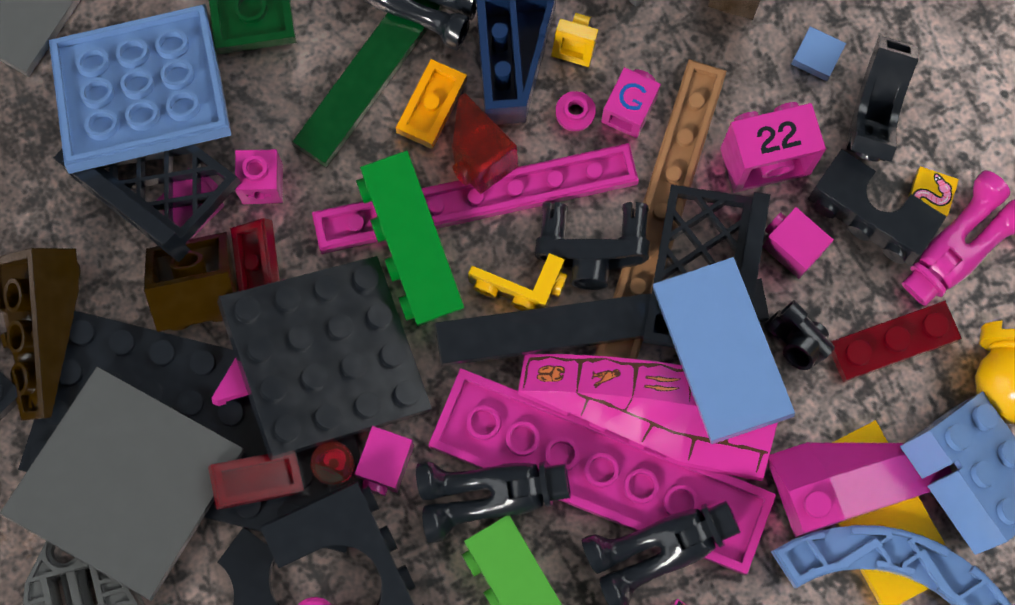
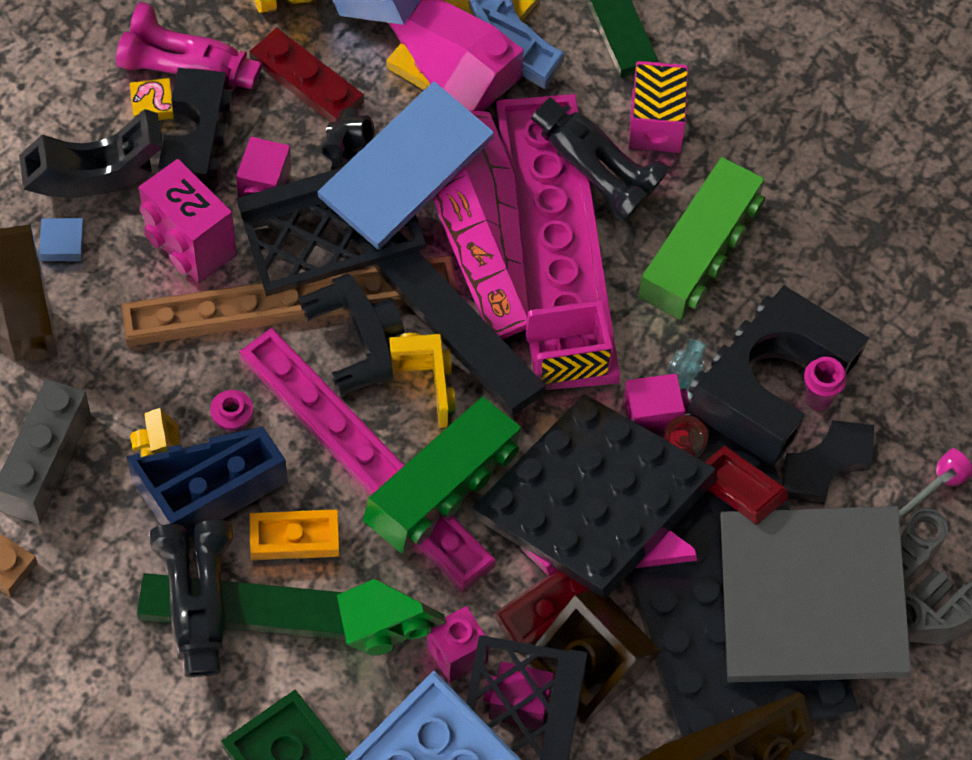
camera: 120 degrees left, 15 degrees down
black piece [416,461,571,543] -> none
clear red slope [452,93,518,195] -> none
dark pink brick [601,67,661,139] -> none
none -> green slope [337,579,446,656]
none -> dark pink piece [526,300,613,384]
none -> clear light blue plate [667,338,707,392]

